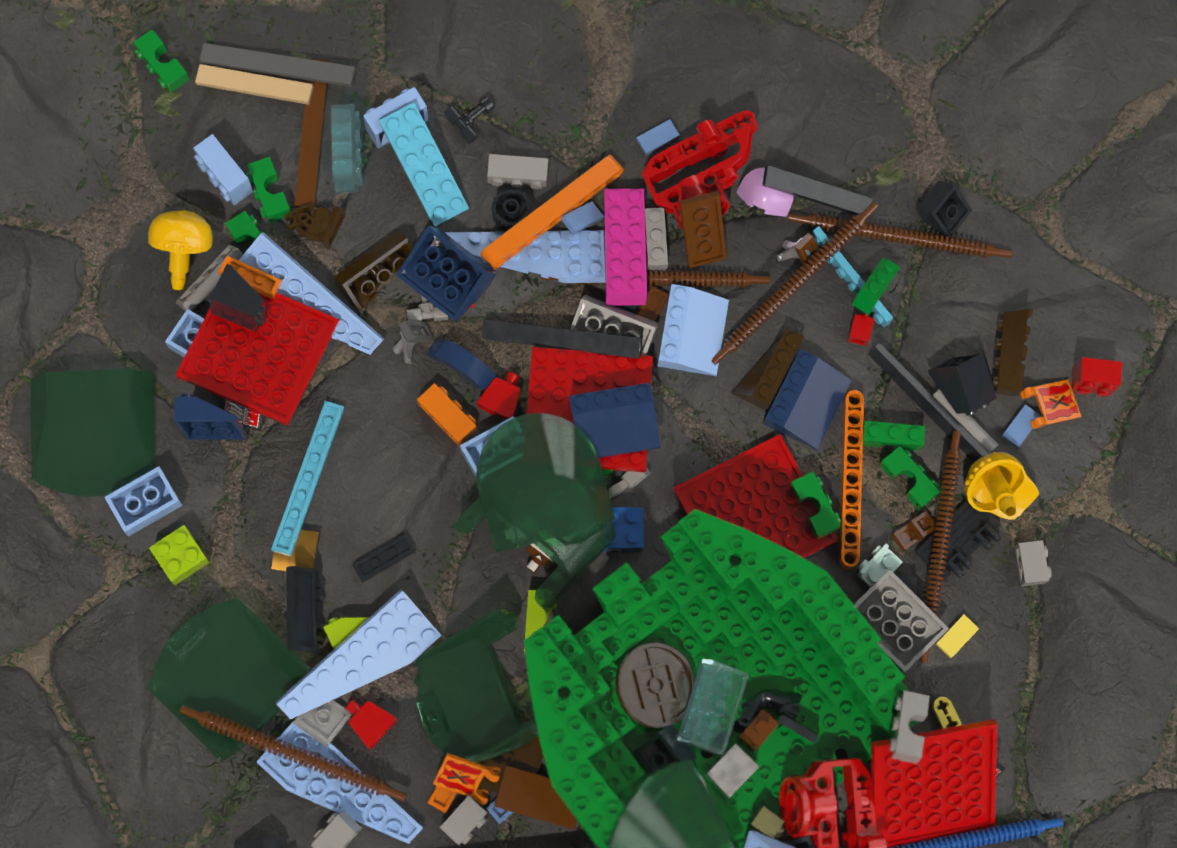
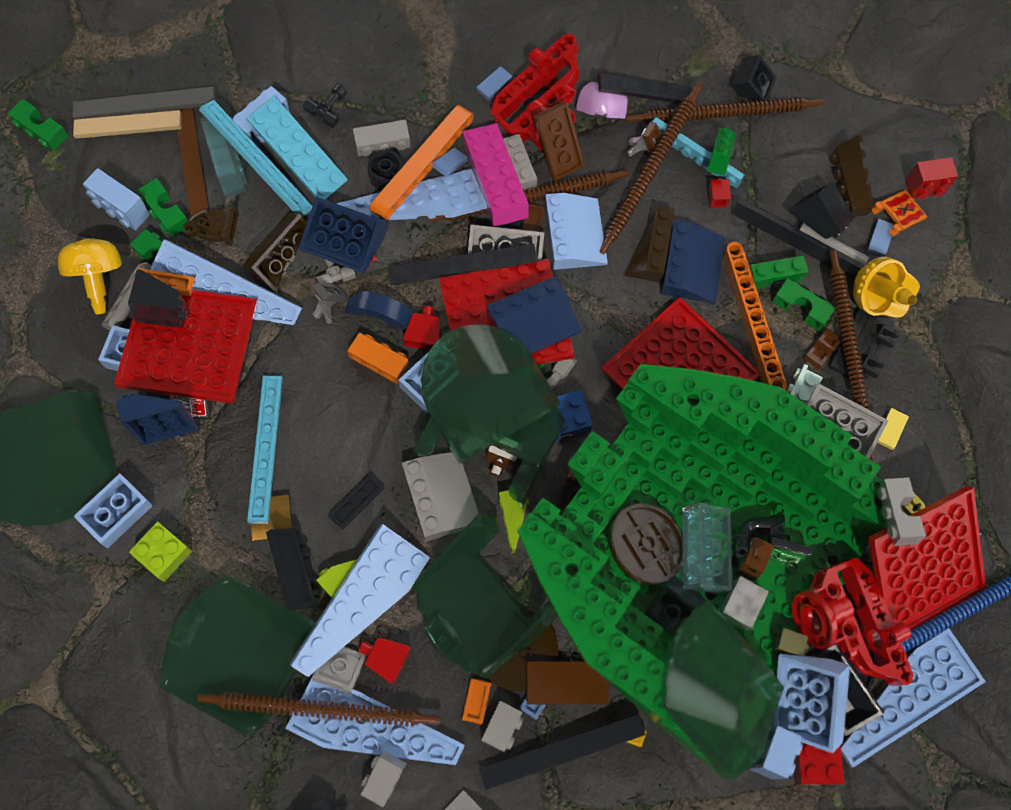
camera: 15 degrees left, 5 degrees down
orange flag [433,753,501,805] -> none
green arch [789,472,841,540] -> none
light grey brick [1015,540,1051,586] -> none
none -> medium azure tile [199,100,312,218]
none -> light grey slope [402,451,482,542]

